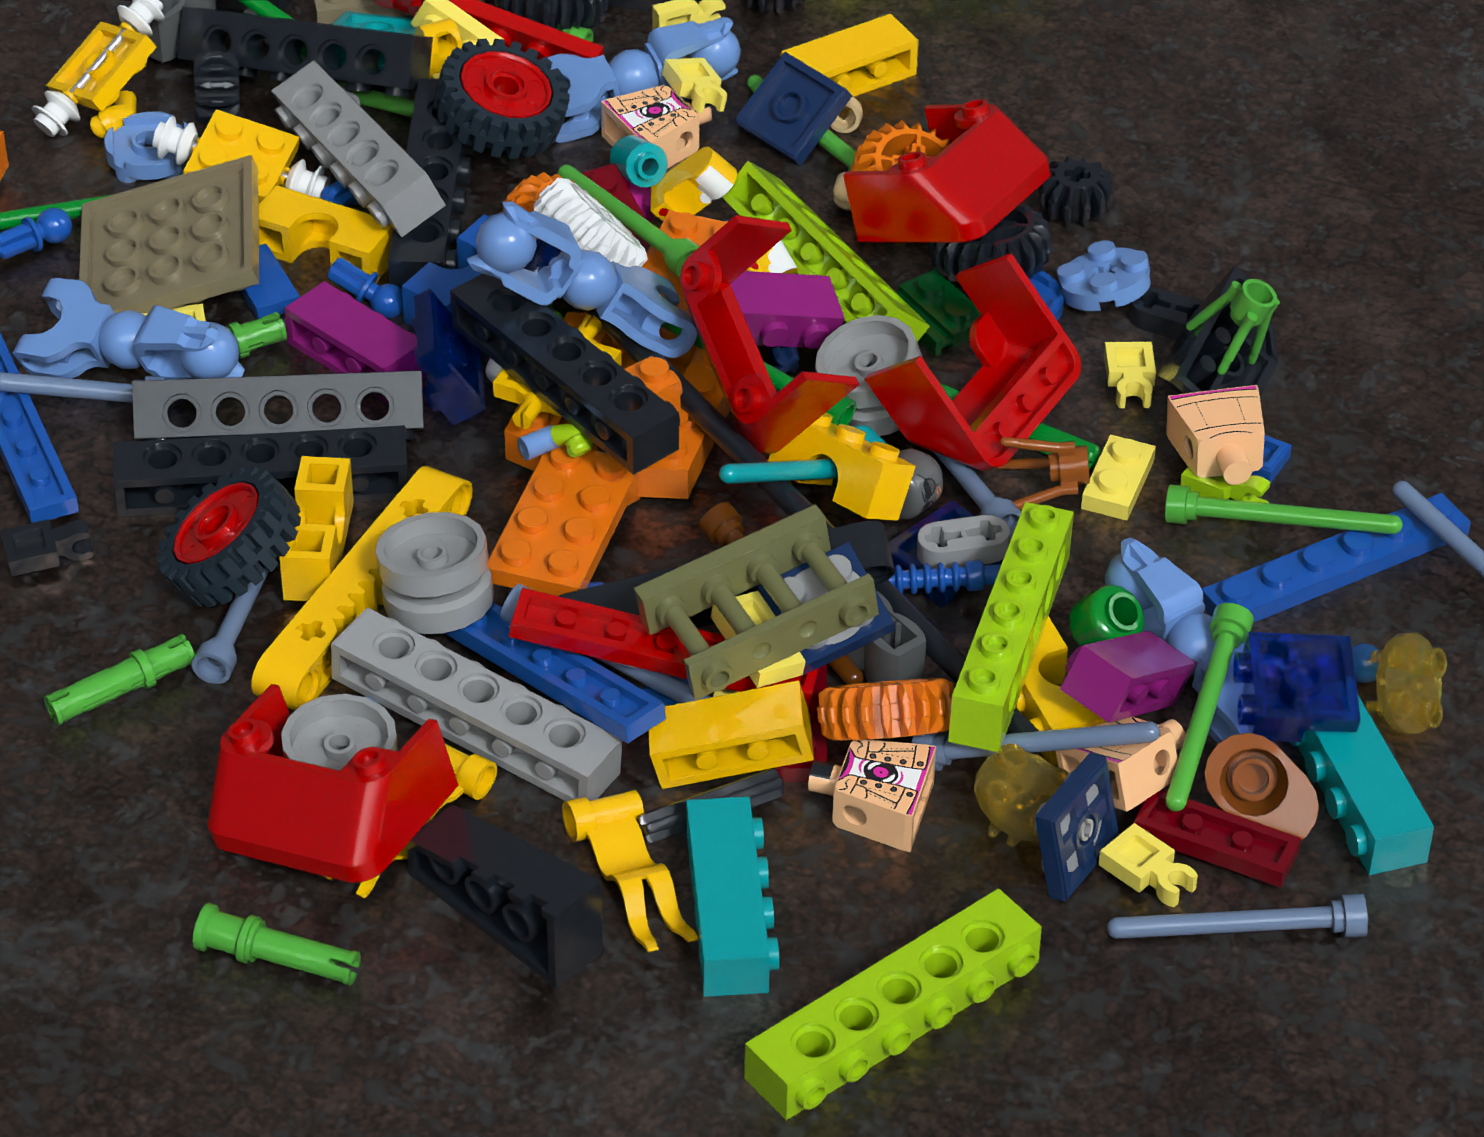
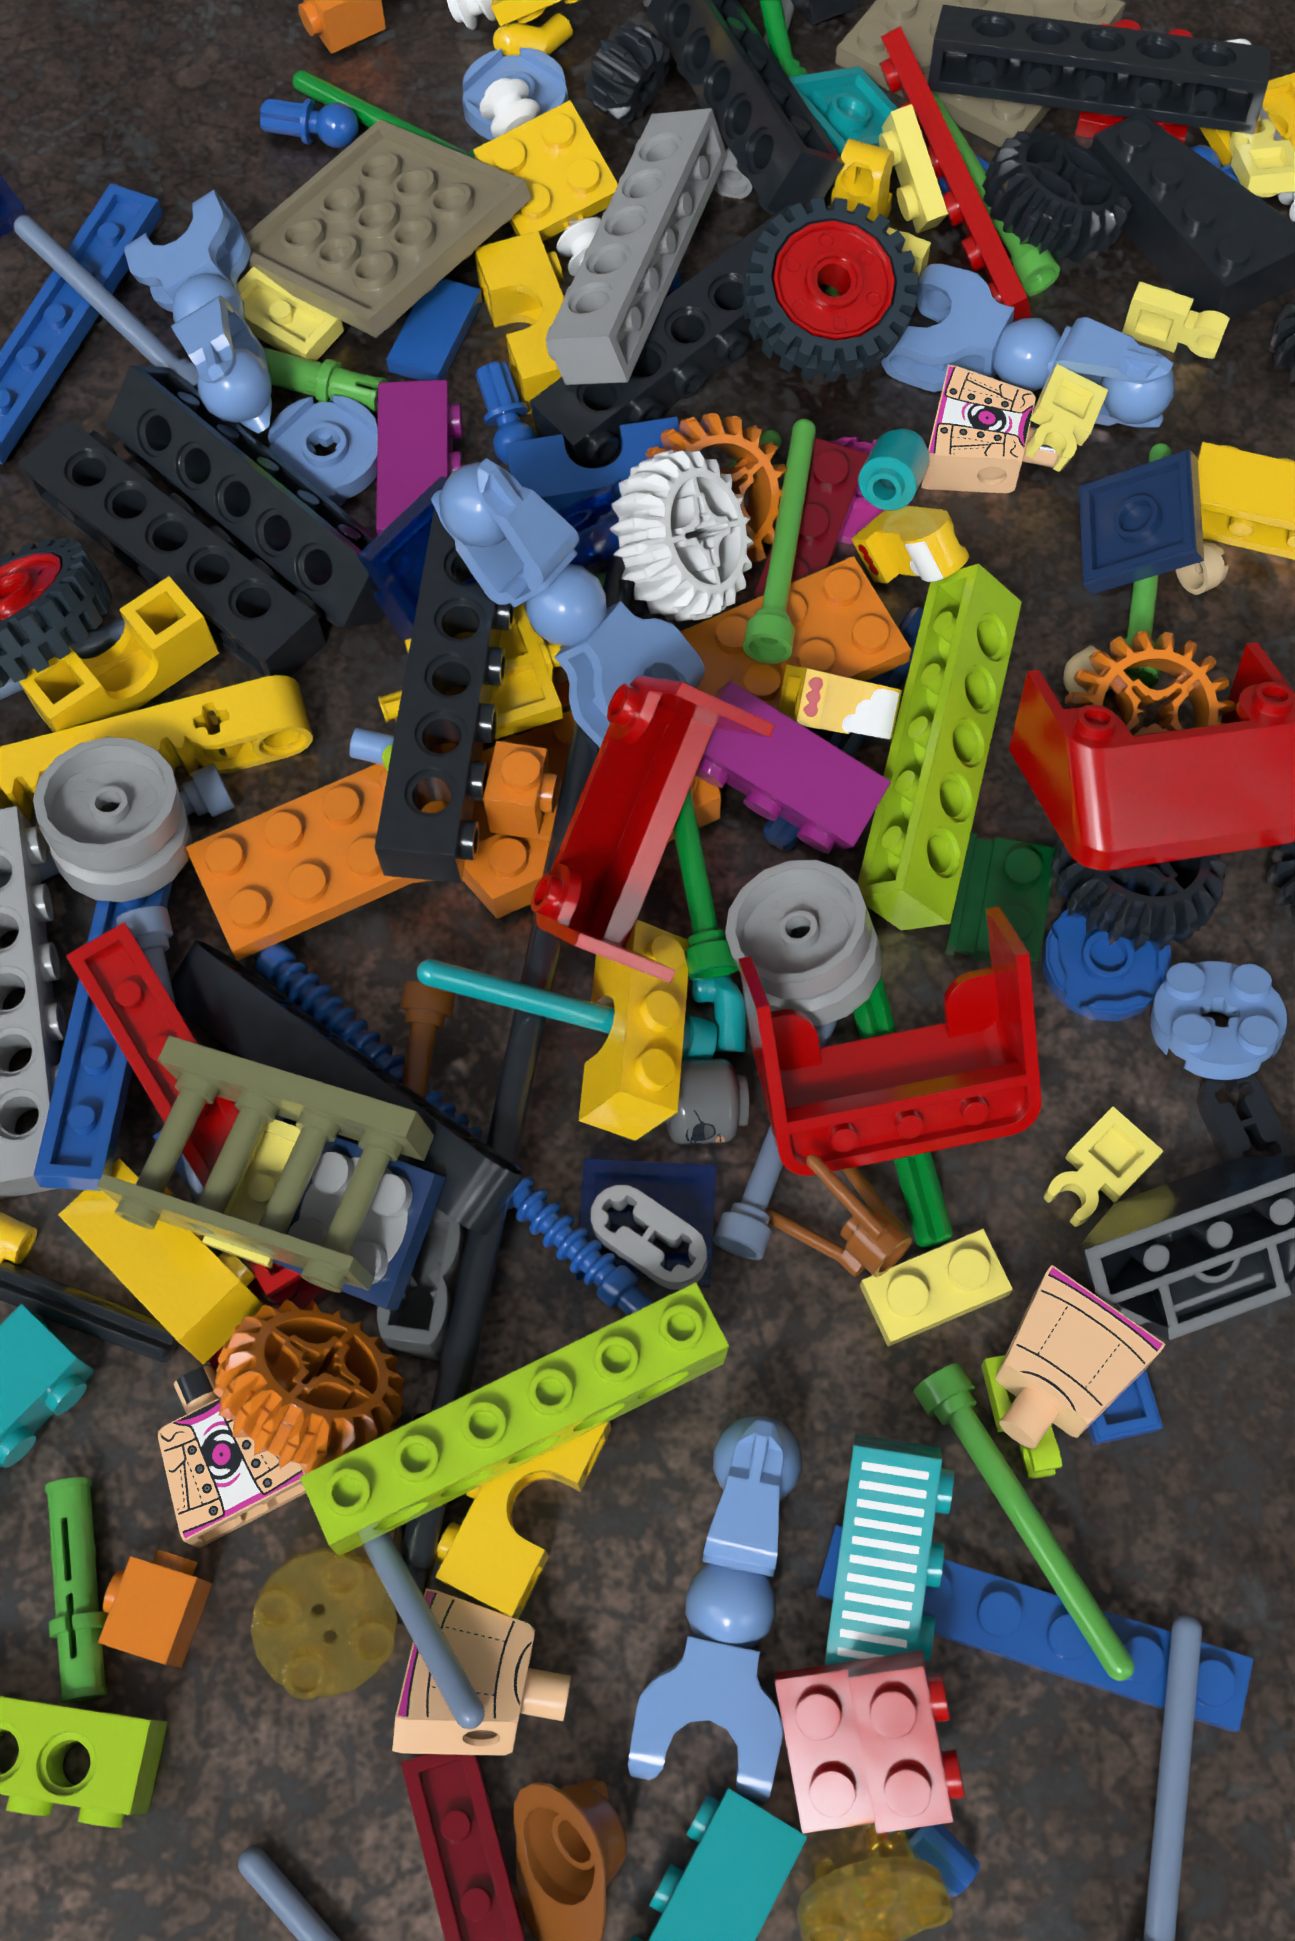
camera: 50 degrees right, 25 degrees up
dark blue piece [1034,752,1119,902] -> none
magenta brick [1060,631,1197,723] -> none
green head [1069,585,1144,647] -> none
light yellow plate [1099,823,1198,907] -> none
bright green piece [1166,603,1254,812] -> none
bright green plant [1186,279,1280,375] -> none
clear blue plate [1233,632,1361,742] -> none
none -> bright green pin [45,1477,108,1704]
none -> orange brick [98,1549,213,1668]
none -> medium blue plate [268,395,378,507]
none -> plate [775,1650,965,1833]
none -> teal brick [825,1434,954,1665]

